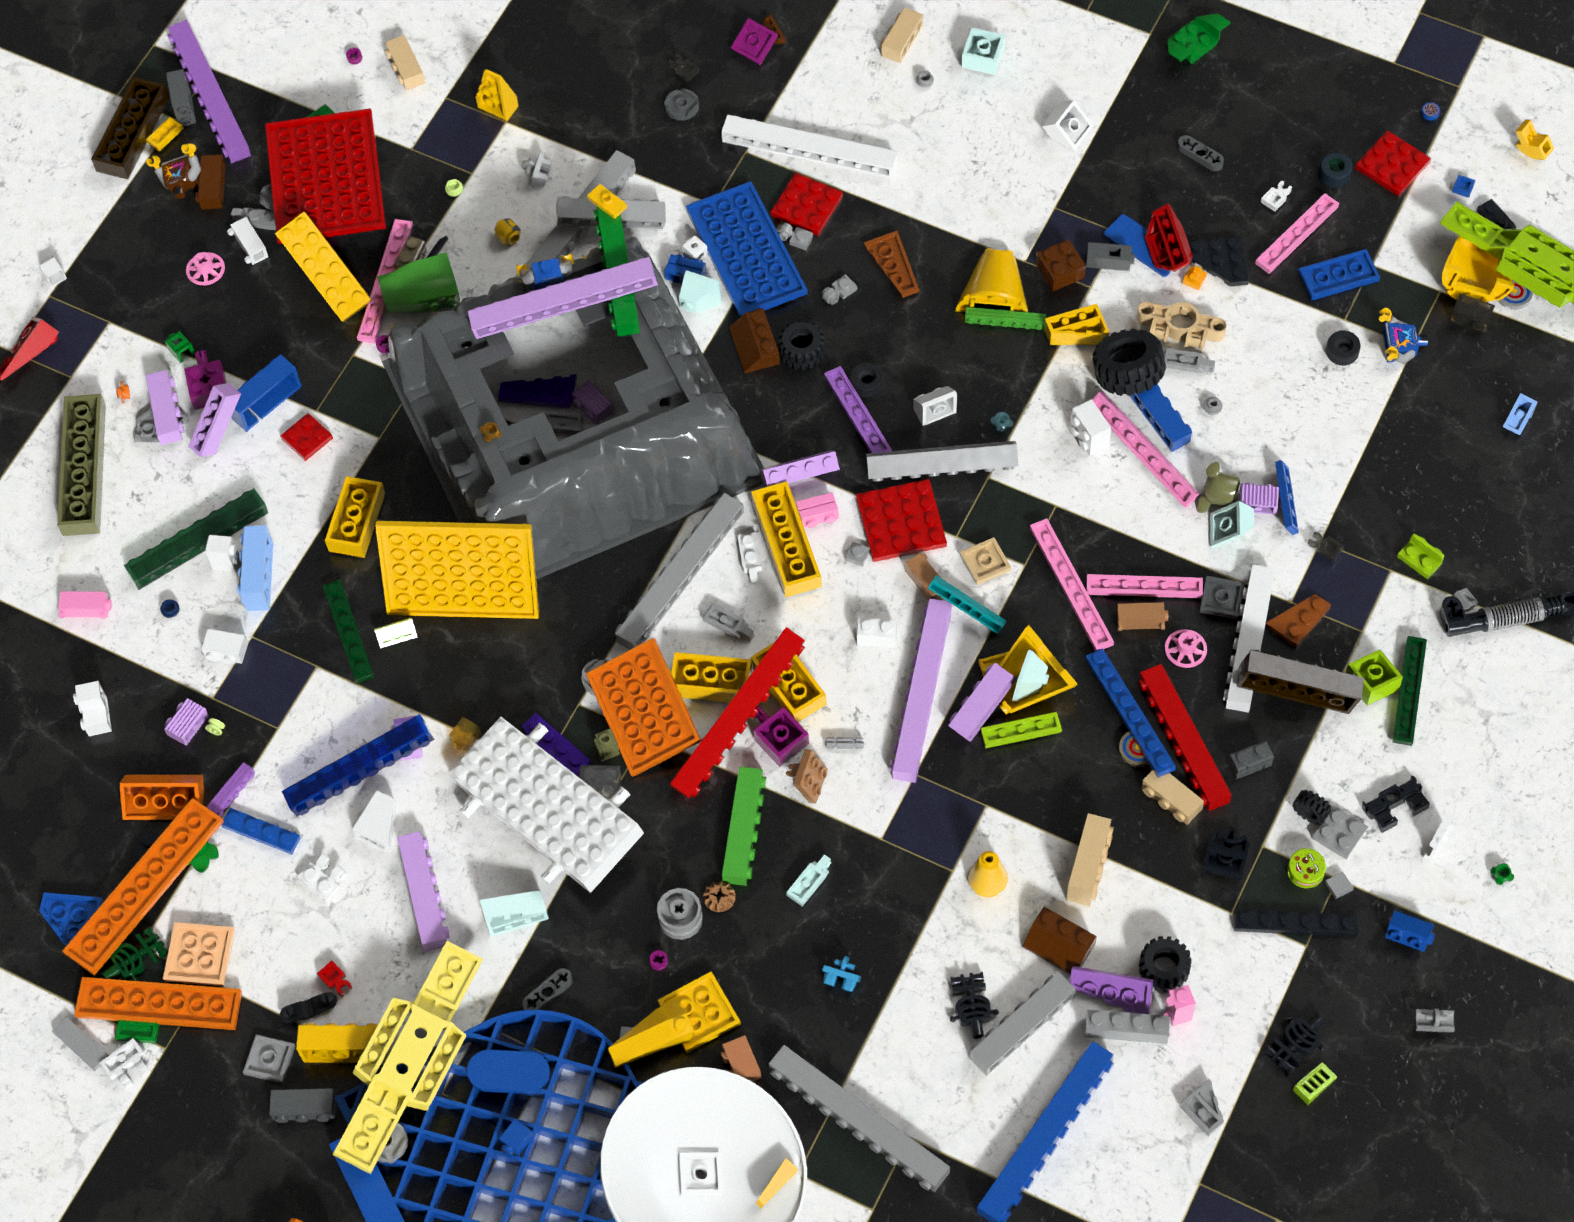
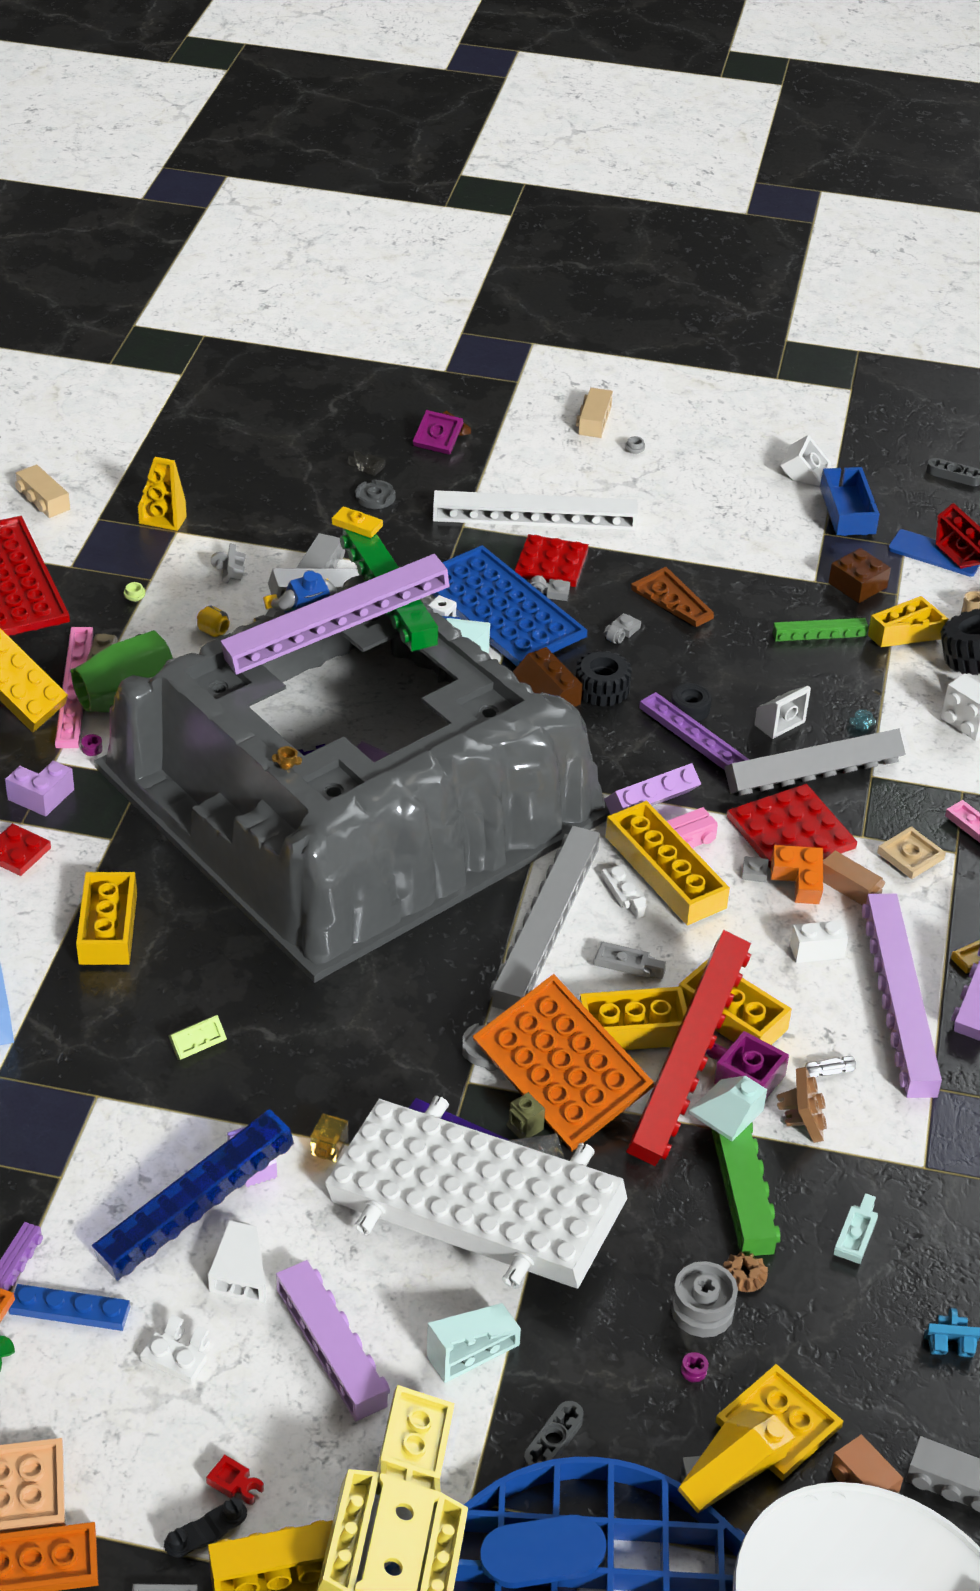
camera: 20 degrees left, 20 degrees down
dark green plate [322,579,374,684] -> none
yellow plate [375,521,539,619] -> none
teal piece [928,575,1006,634] -> none
yellow cone [956,248,1028,312] -> none
light aqua brick [962,28,1005,75] -> none
dark grey brick [1086,242,1135,271] -> none
green piece [1167,14,1231,64] -> none
none -> lavender brick [5,761,74,817]
none -> light aqua slope [689,1076,767,1141]
none -> orange brick [771,845,823,904]
none -> blue piece [820,467,880,536]

